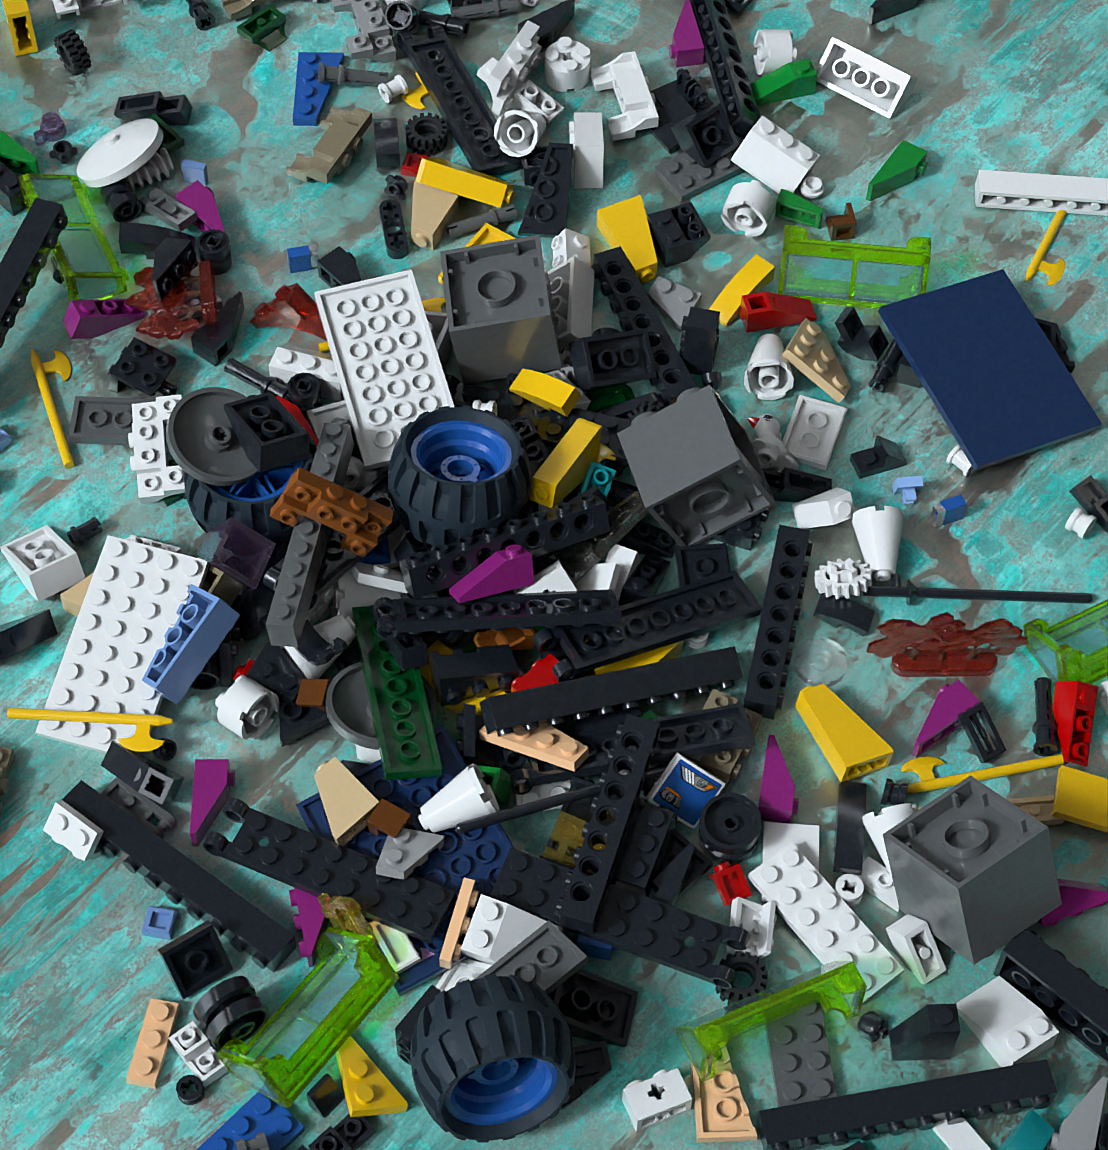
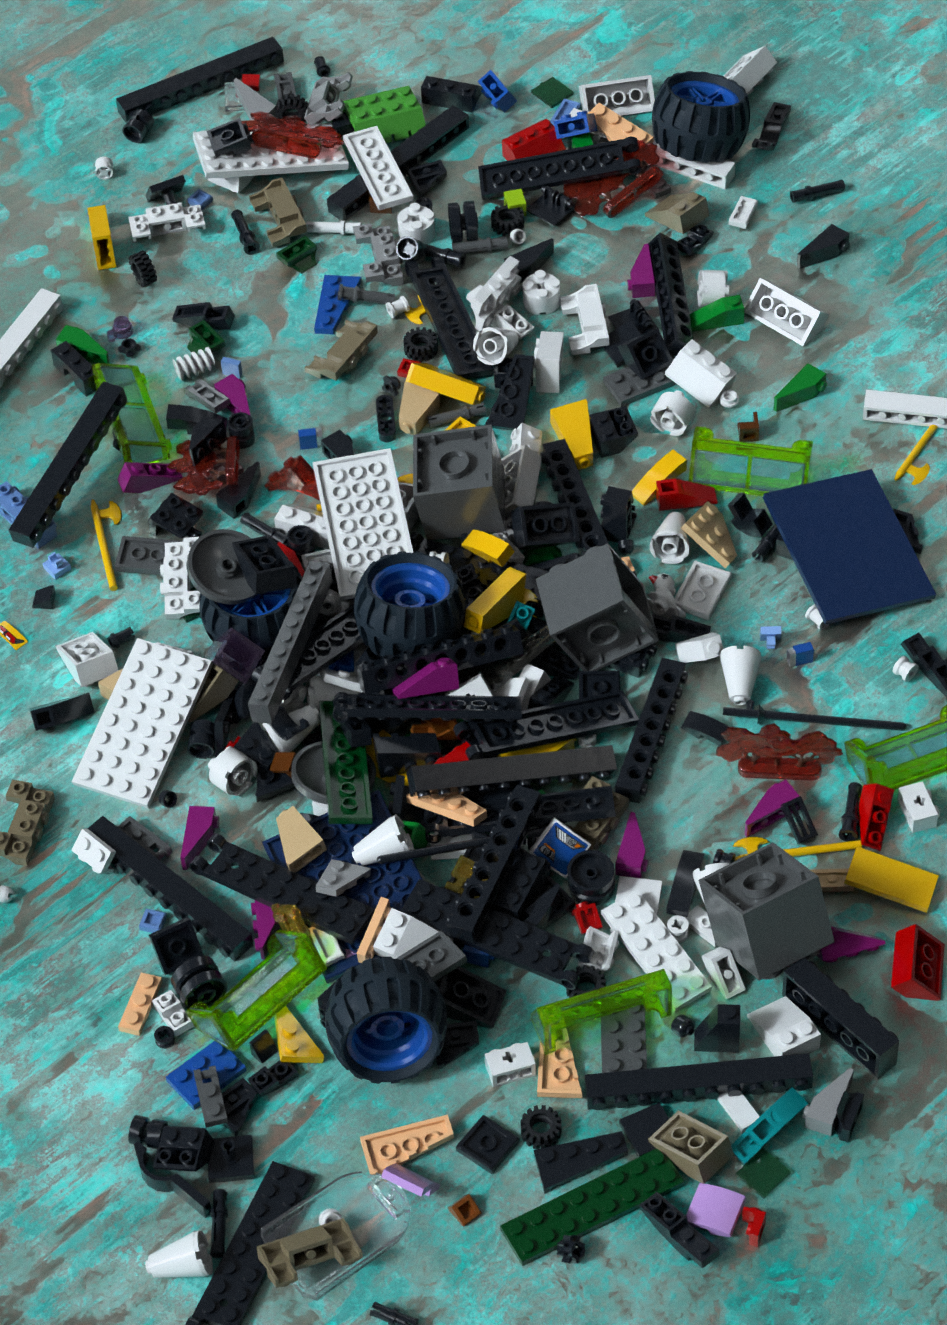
camera: 10 degrees right, 5 degrees down
yellow piece [7,708,174,752] -> none
white dish [77,119,163,187] -> none
black wheel [100,178,142,223] -> none
black slope [101,740,185,805] -> none
medium blue wedge [142,584,240,704] -> none
dark orange bracket [270,467,393,558] -> none
reddish brown panel [367,798,413,838] -> none
black slope [373,118,400,168] -> none
light grey wing [647,276,702,332] -> none
green slope [774,189,824,229] -> none
clear tile [794,638,848,687] -> none
yellow slope [795,683,894,782] -> none
white gear [814,558,872,599] -> none
black slope [850,436,907,479] -> none

